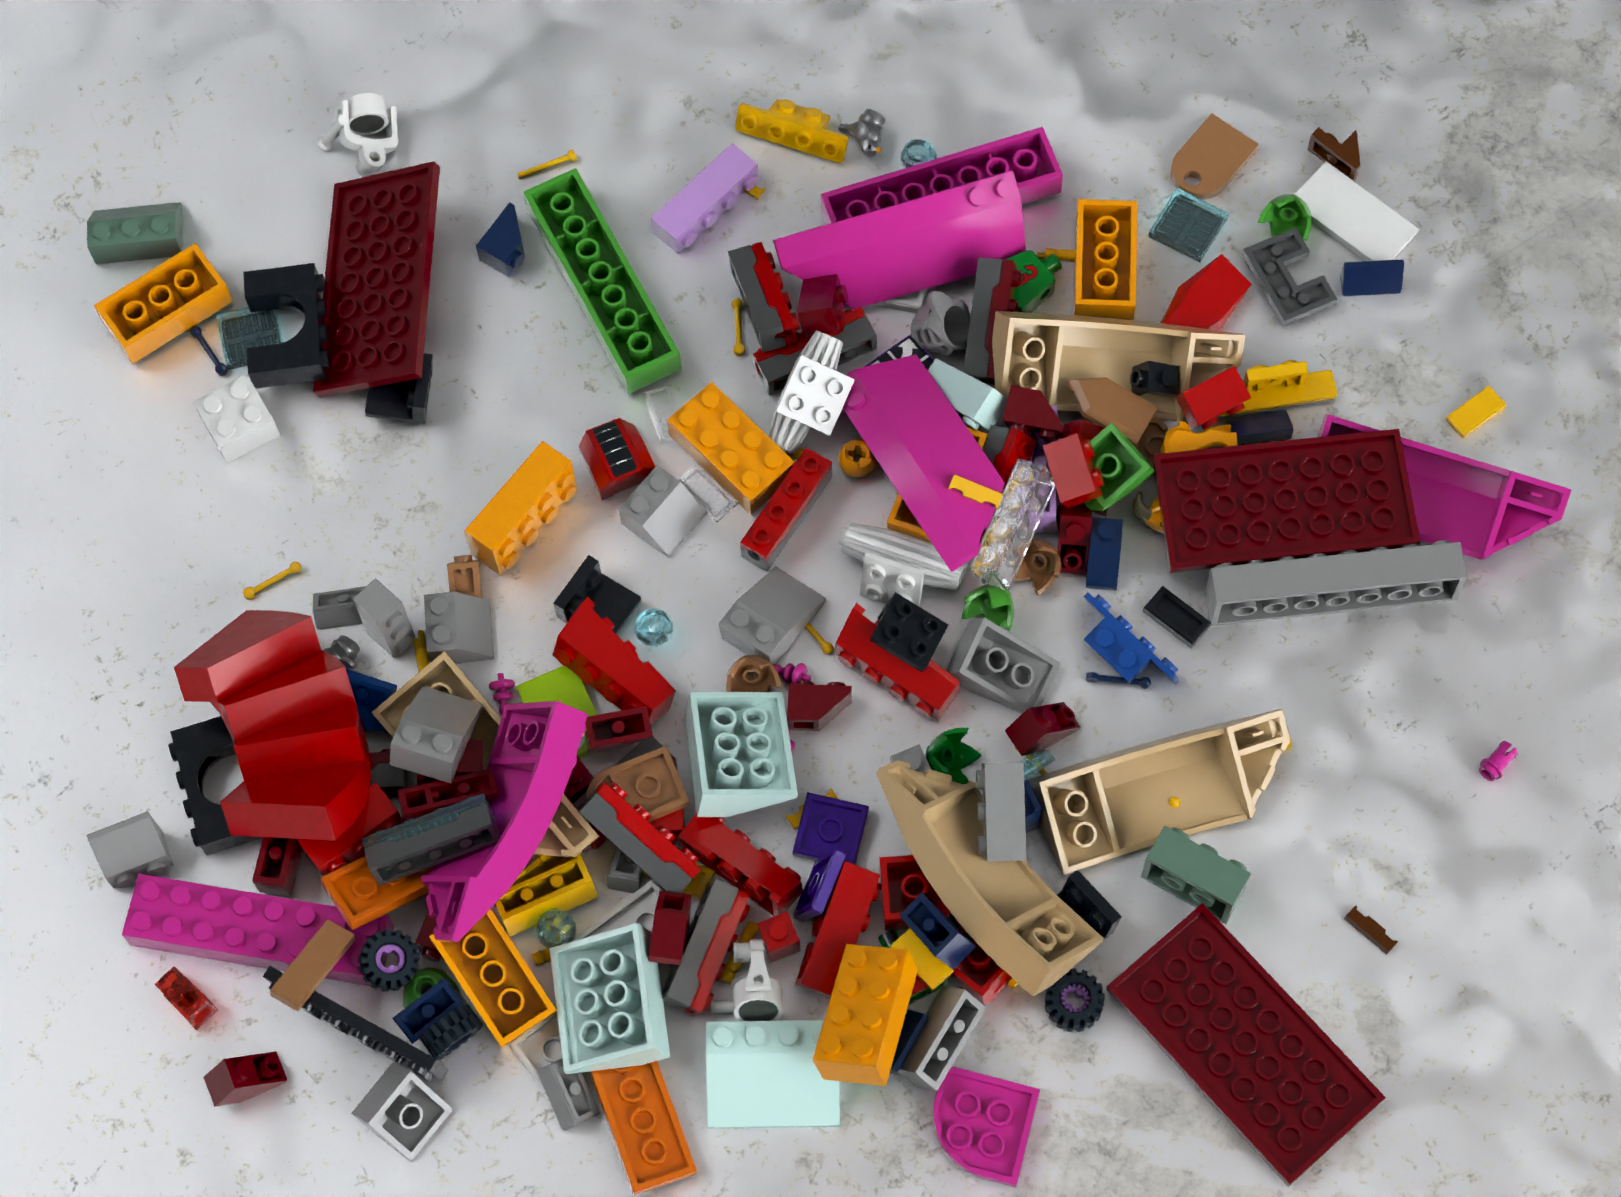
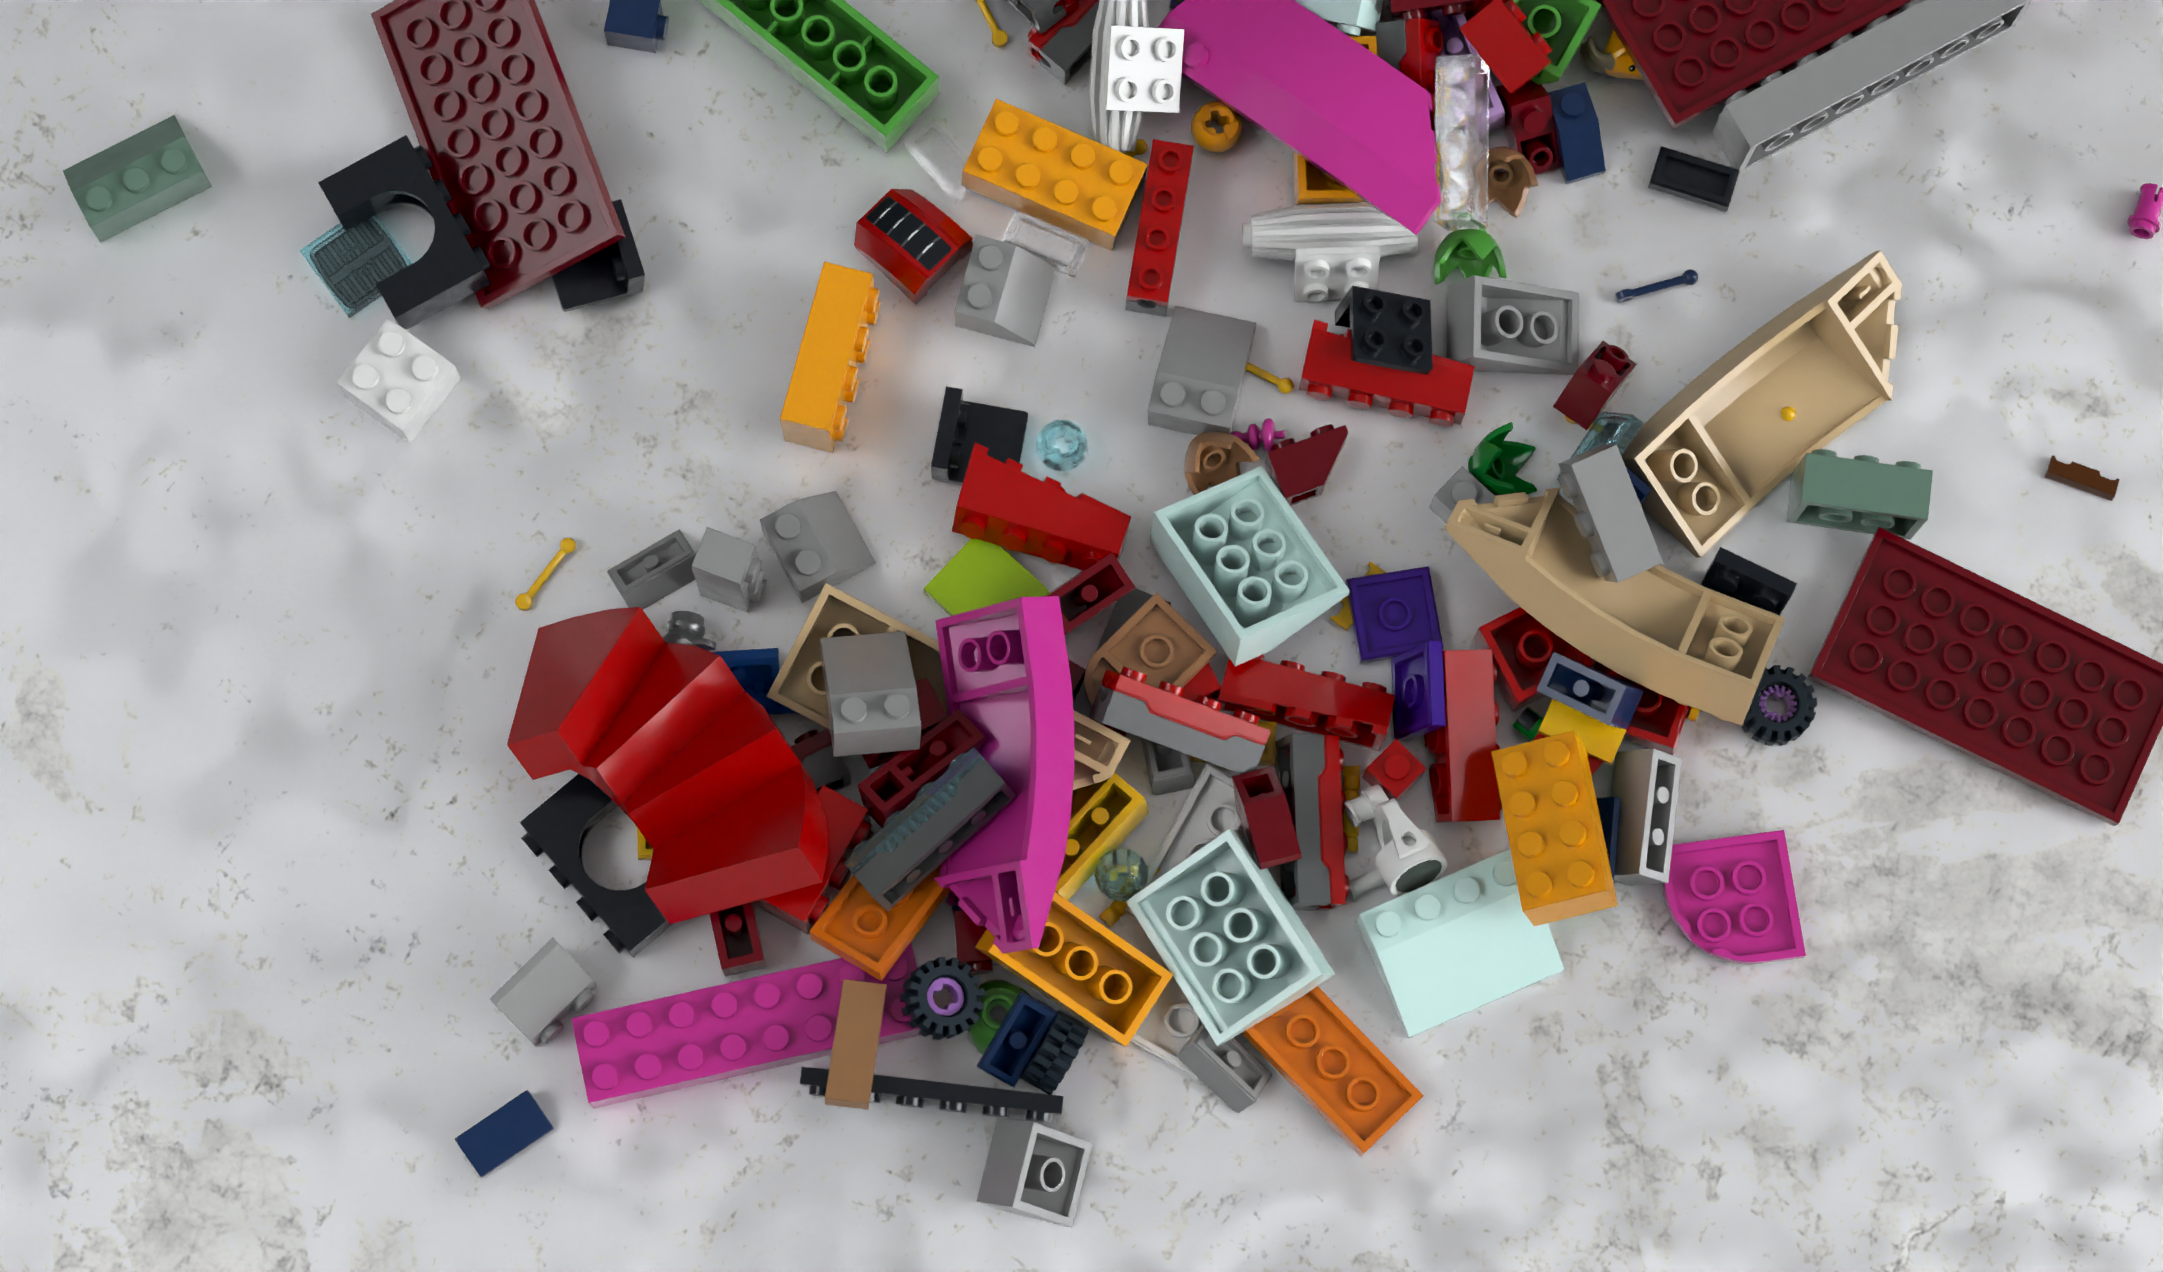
camera: 30 degrees left, 10 degrees up
light orange brick [94,243,233,364] -> none
clear red leg [154,966,218,1031] -> none
dark blue hinge [190,325,228,376] -> none
dark red slope [203,1051,288,1107] -> none
yellow wheel [413,630,430,673] -> none
medium nougat bracket [447,555,482,598] -> none
dark pink hair [489,673,515,715] -> none
yellow piece [948,474,1003,509] -> none
blue bracket [1083,592,1180,685] -> none
none -> dark blue slope [455,1090,554,1178]

